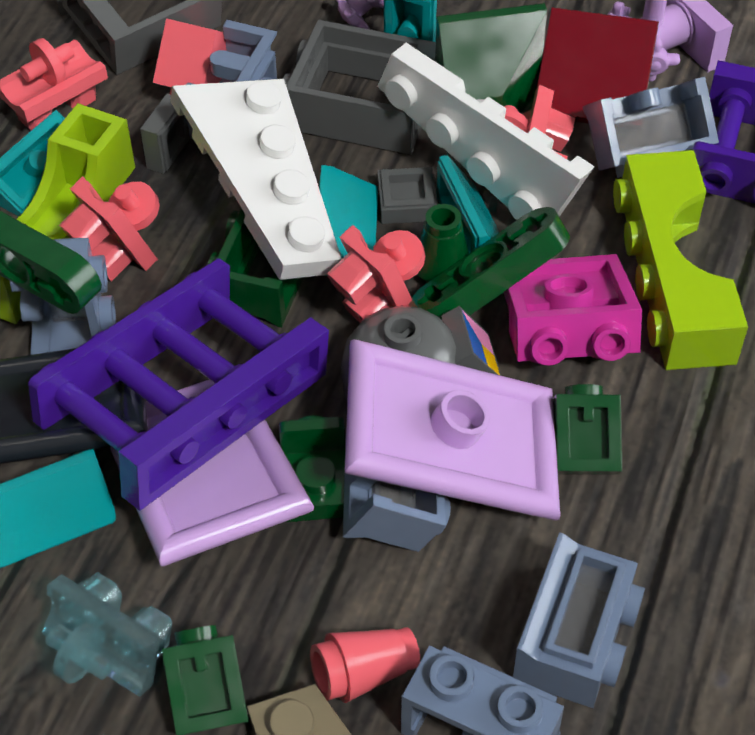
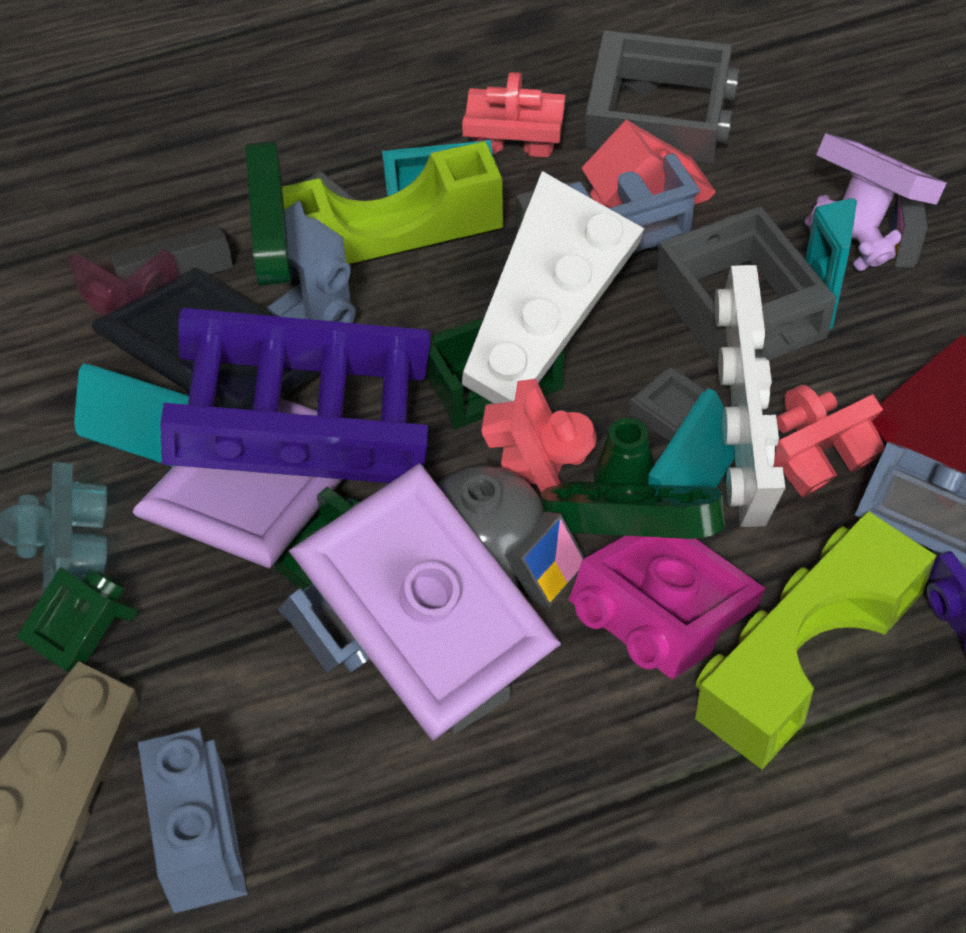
camera: 50 degrees right, 0 degrees up
coral hips [59,176,160,282] -> none
coral cone [310,627,420,703] -> none
teal slope [319,165,378,276] -> none
slope [435,3,547,113] -> none
sand blue window [513,532,645,708] -> none
dark green bracket [553,384,622,475] -> none

